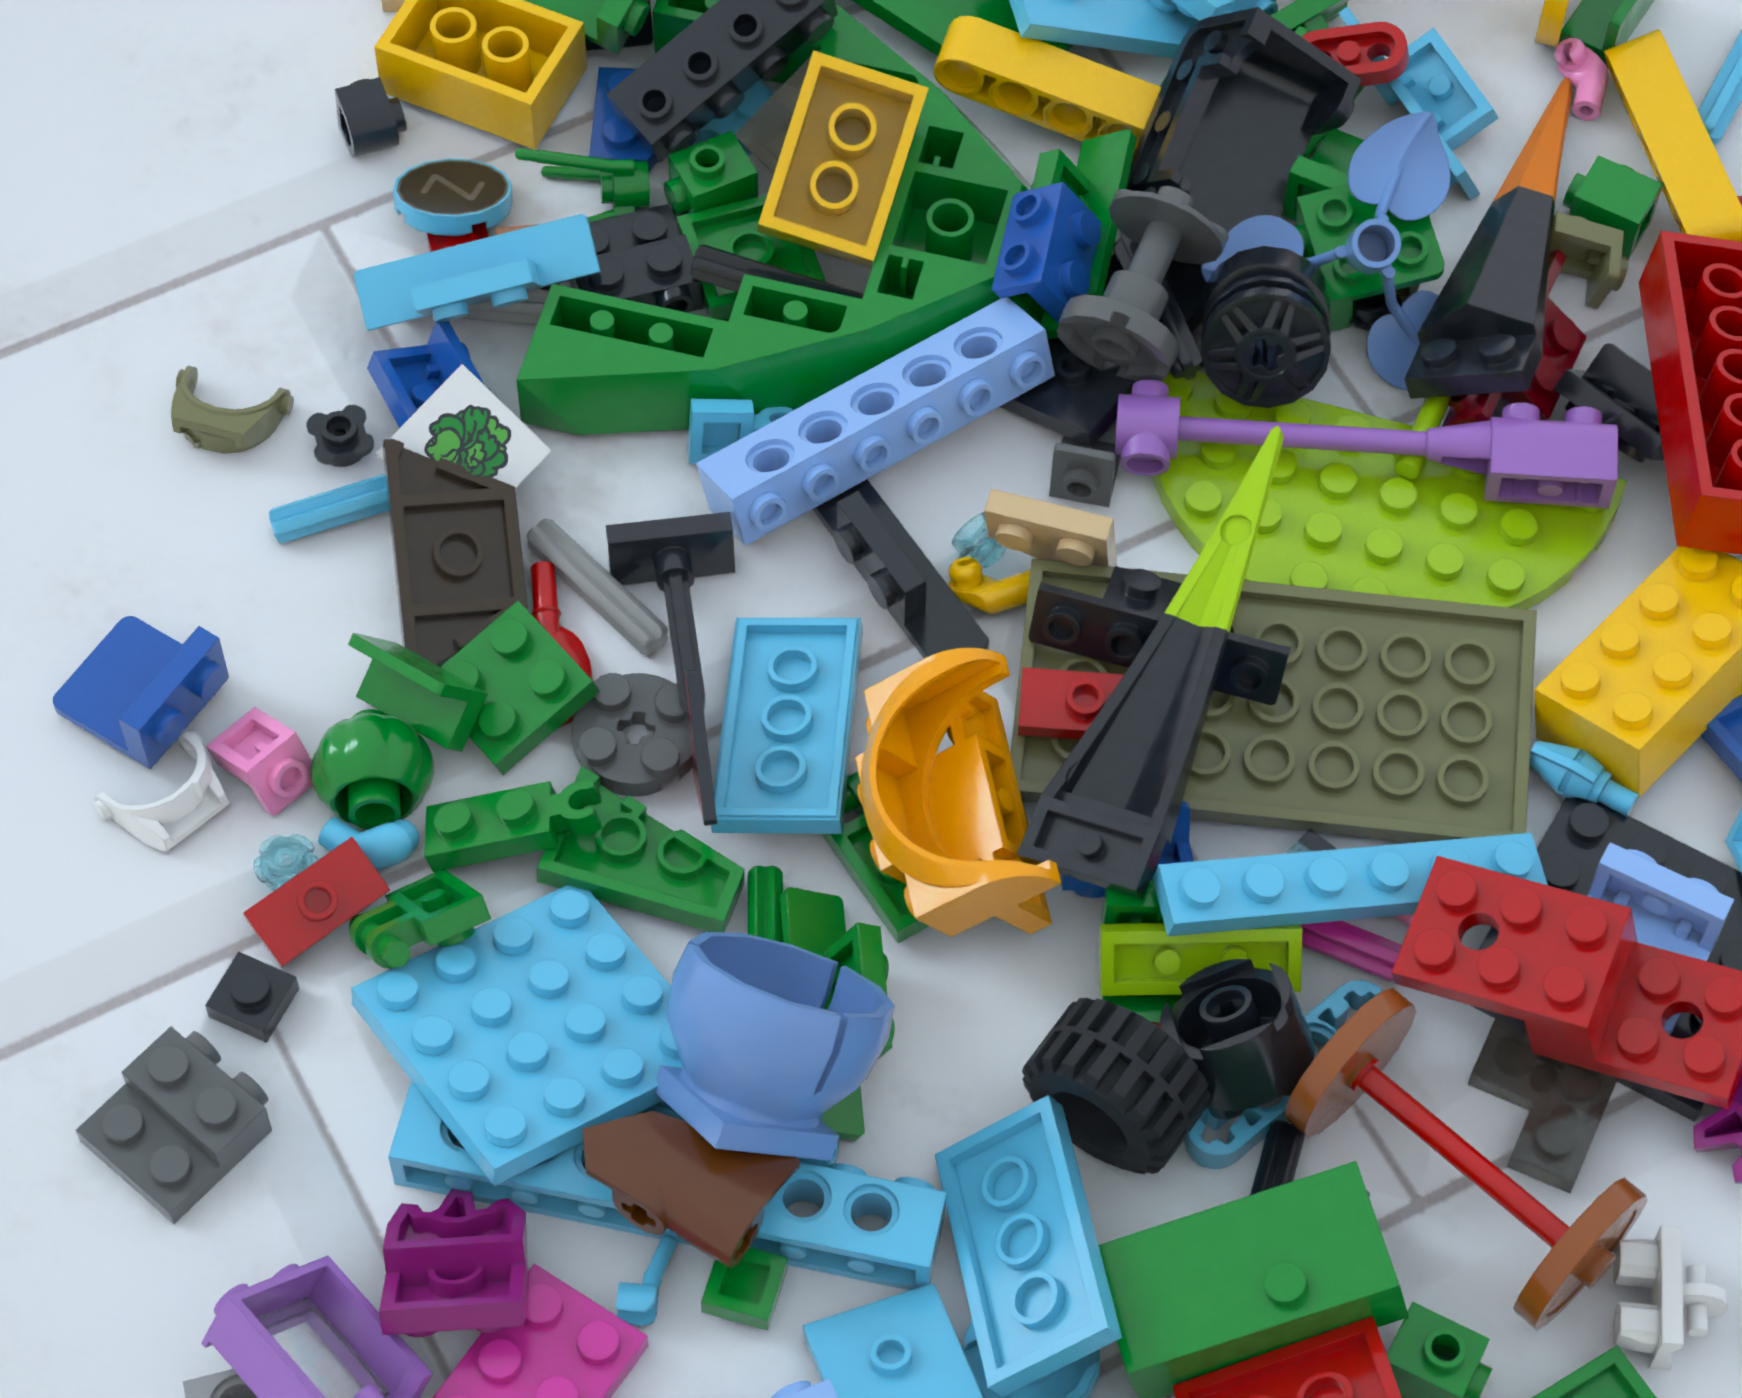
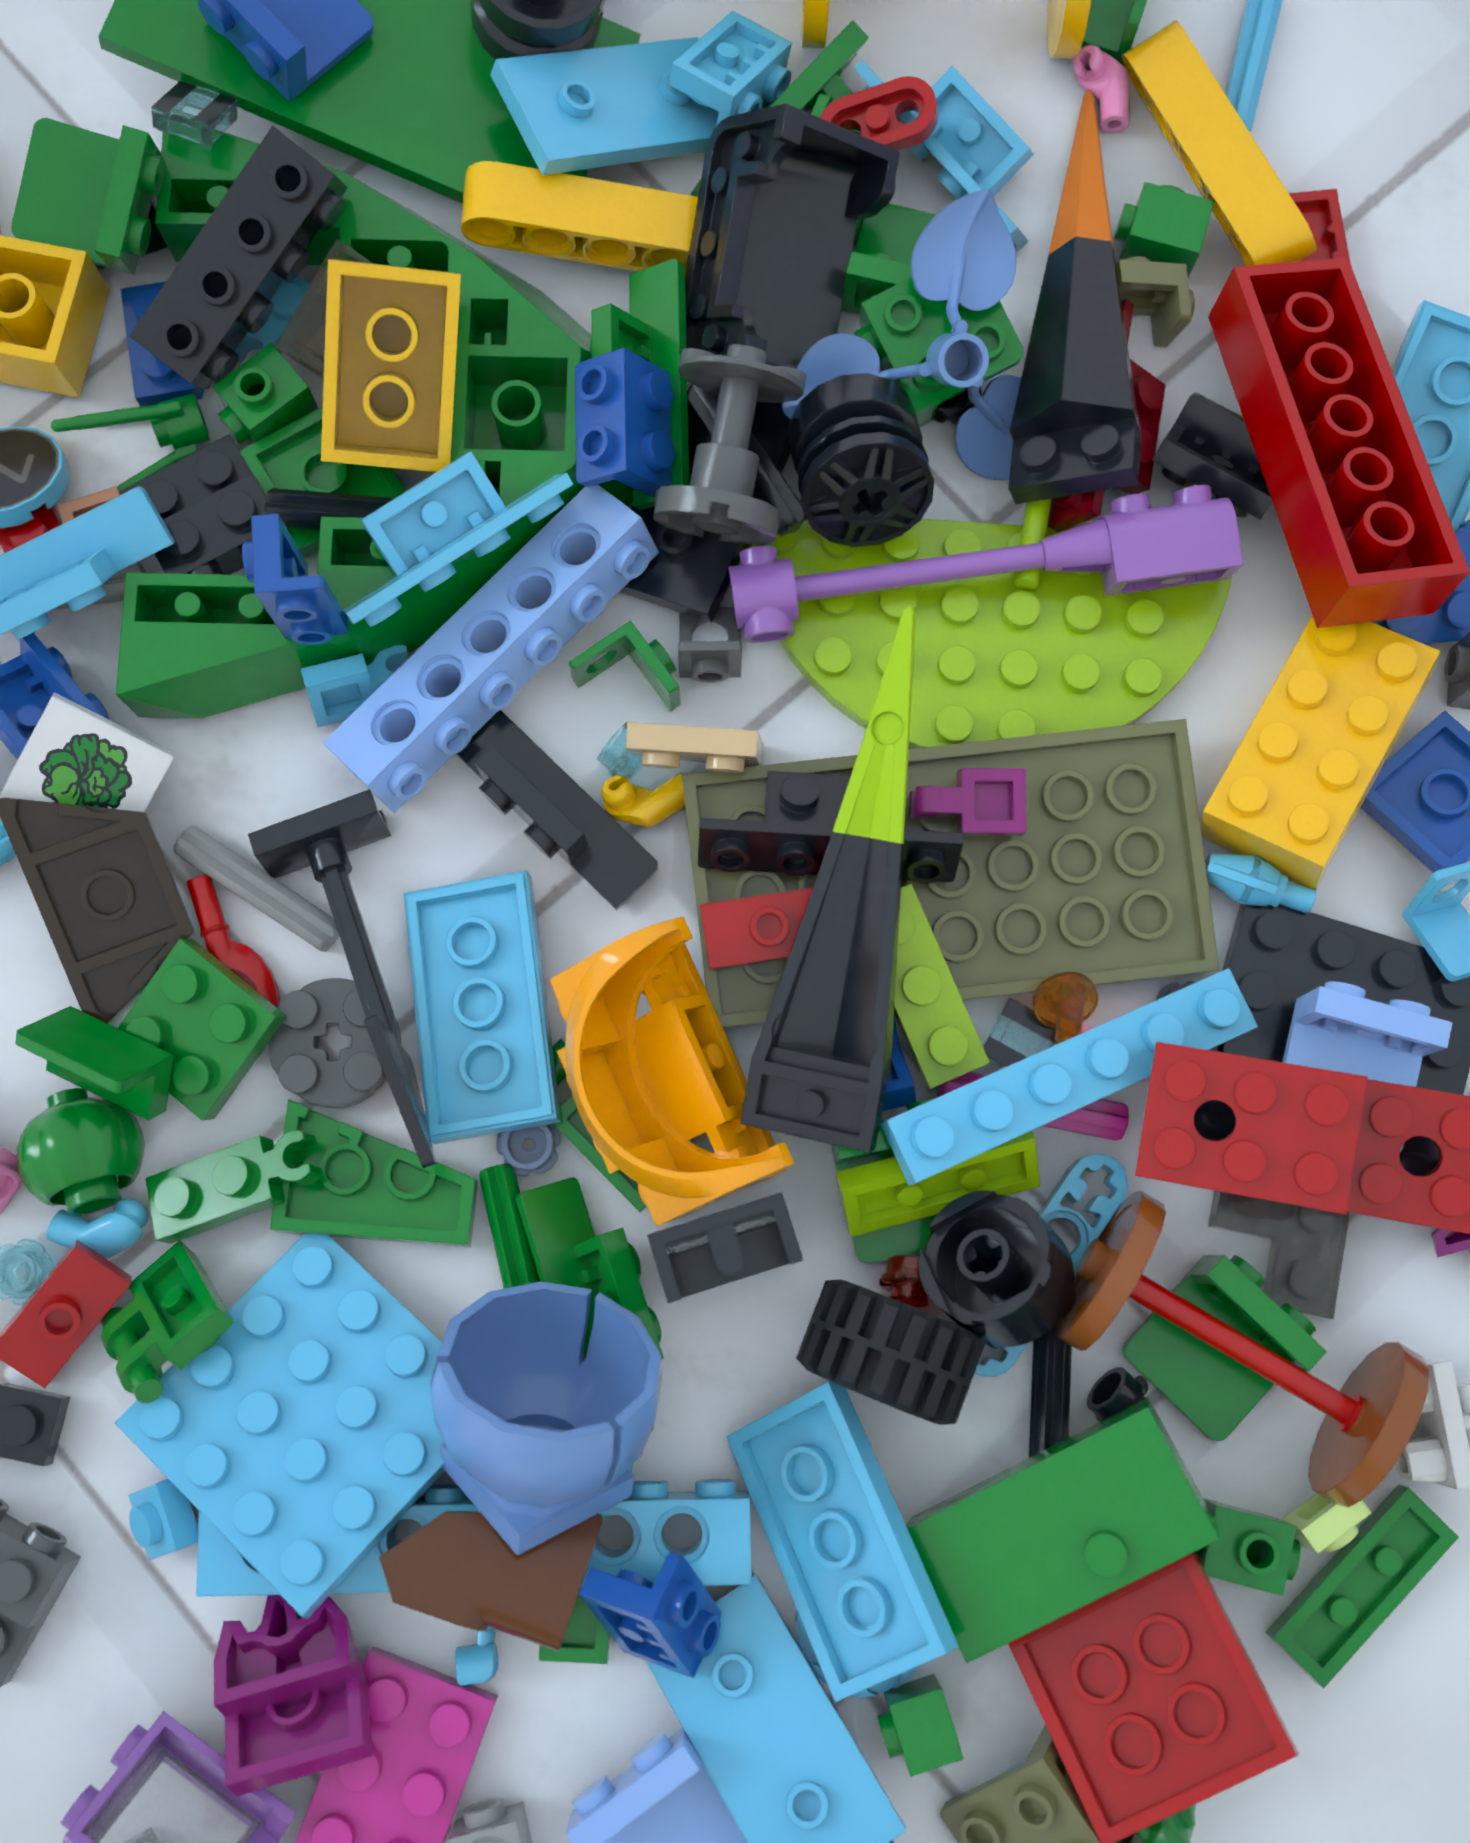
camera: 15 degrees left, 20 degrees up
none -> medium azure plate [128,1479,198,1560]
none -> blue bracket [242,514,349,645]
none -> medium azure bracket [343,451,573,627]
none -> sand blue plate [497,1124,561,1177]
none -> green bracket [569,620,681,711]
none -> blue bracket [578,1552,721,1678]
none -> black window [647,1192,803,1304]
none -> lime plate [894,884,990,1089]
none -> magenta plate [909,768,1026,836]
none -> clear orange plate [1032,972,1098,1044]
none -> green bracket [1122,1255,1327,1441]
none -> yellowish green plate [1281,1493,1372,1554]

